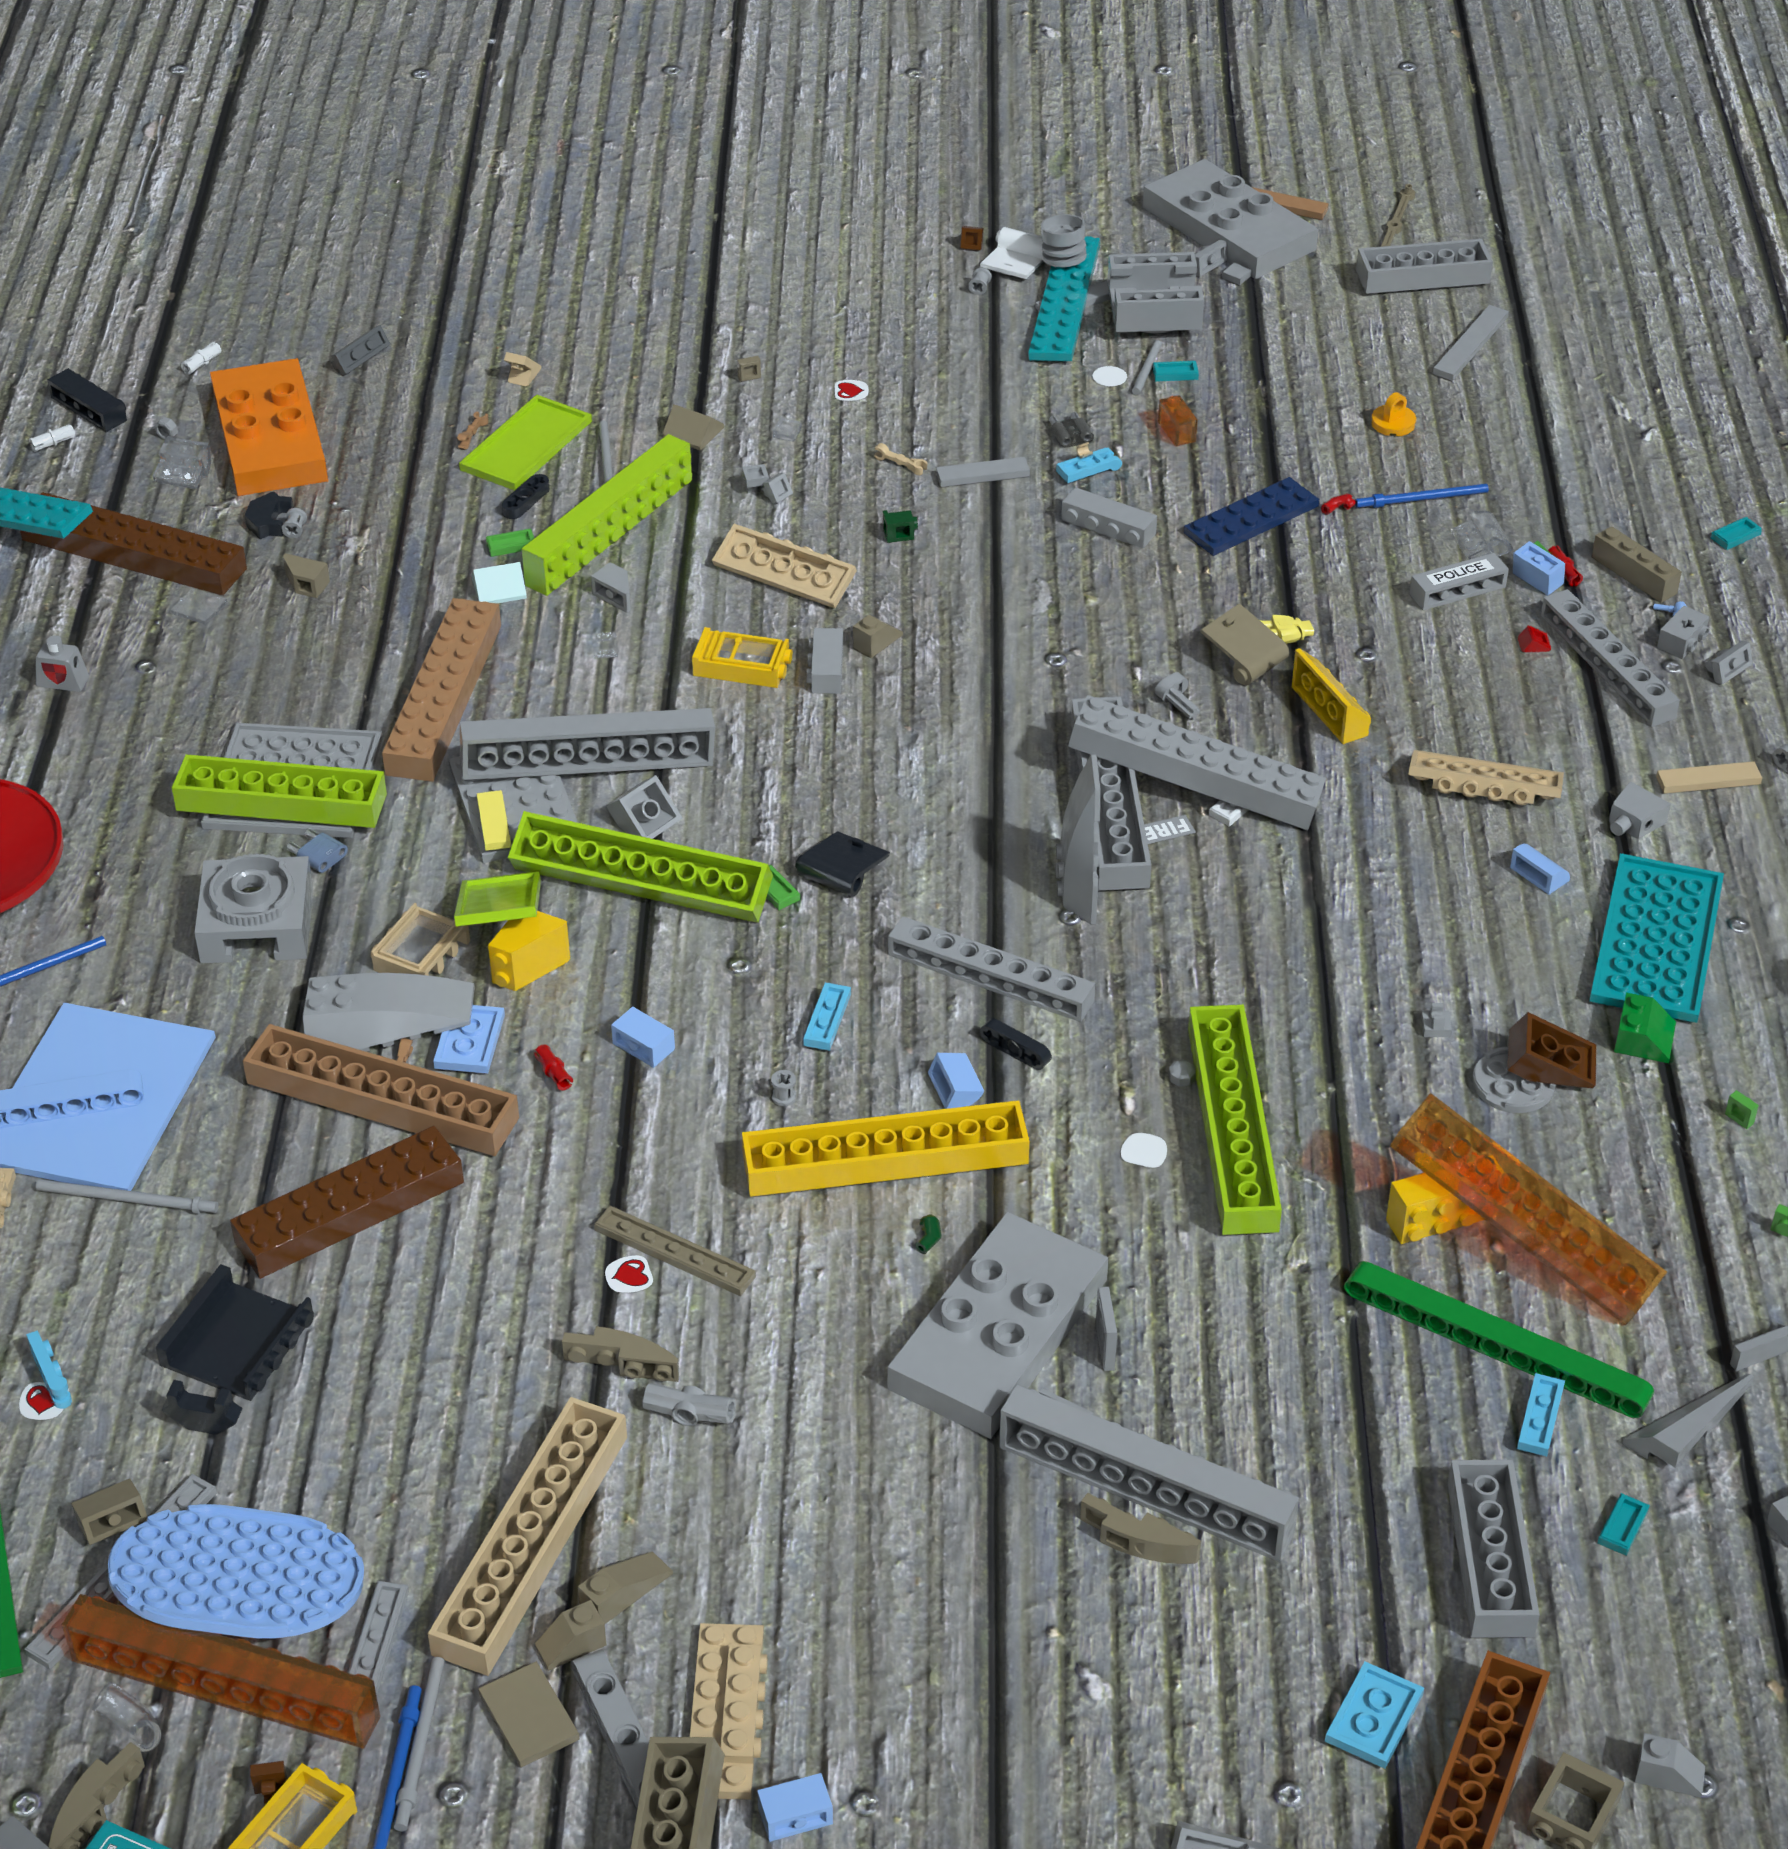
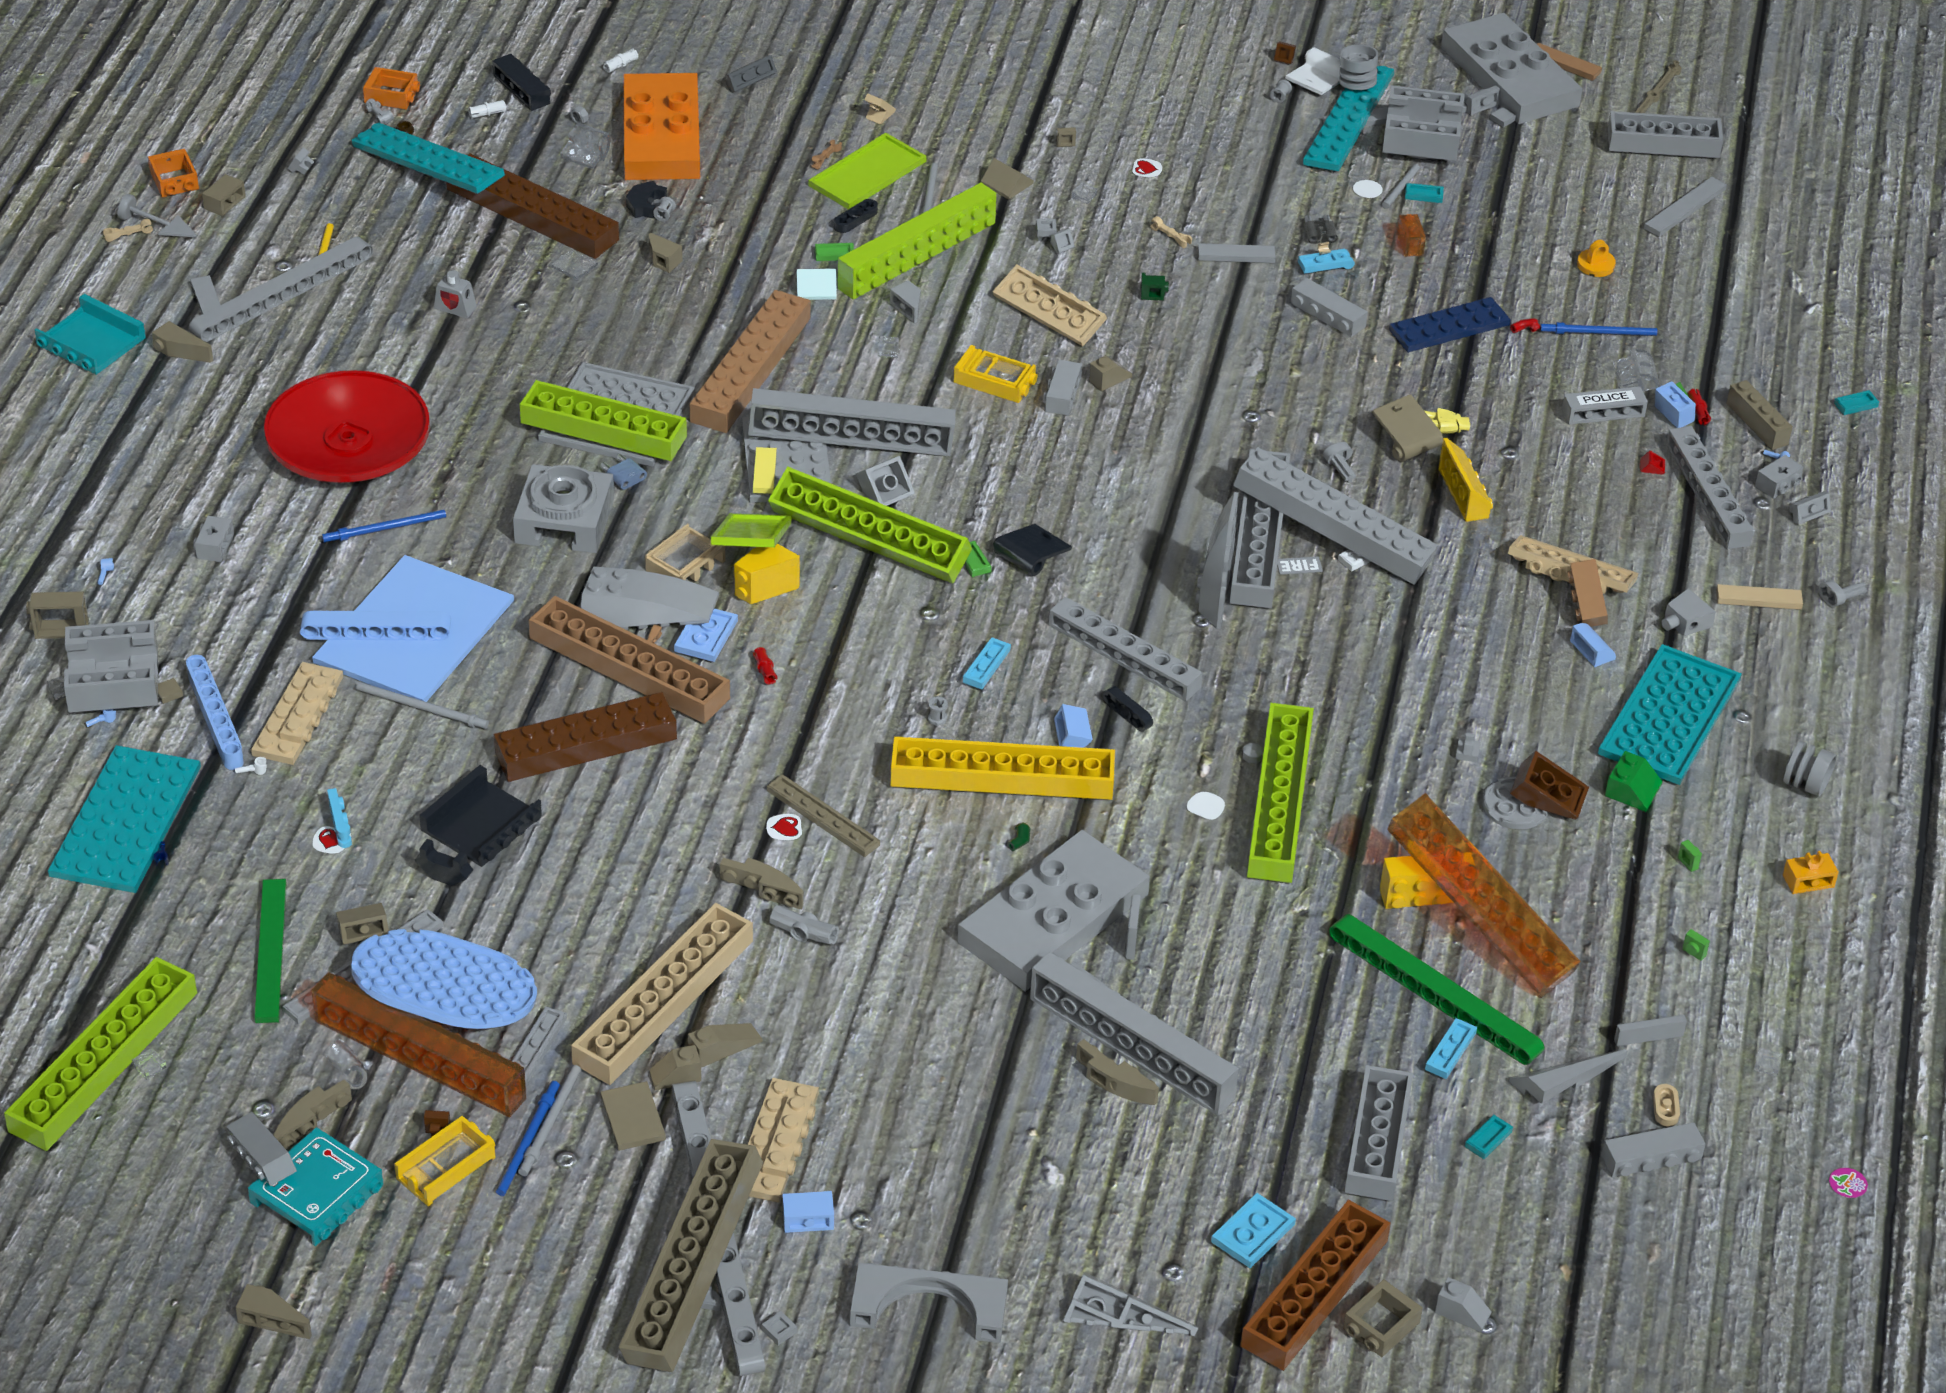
camera: 10 degrees right, 0 degrees up
light blue panel [611,1007,675,1068] -> none
none -> medium nougat brick [1567,559,1608,627]

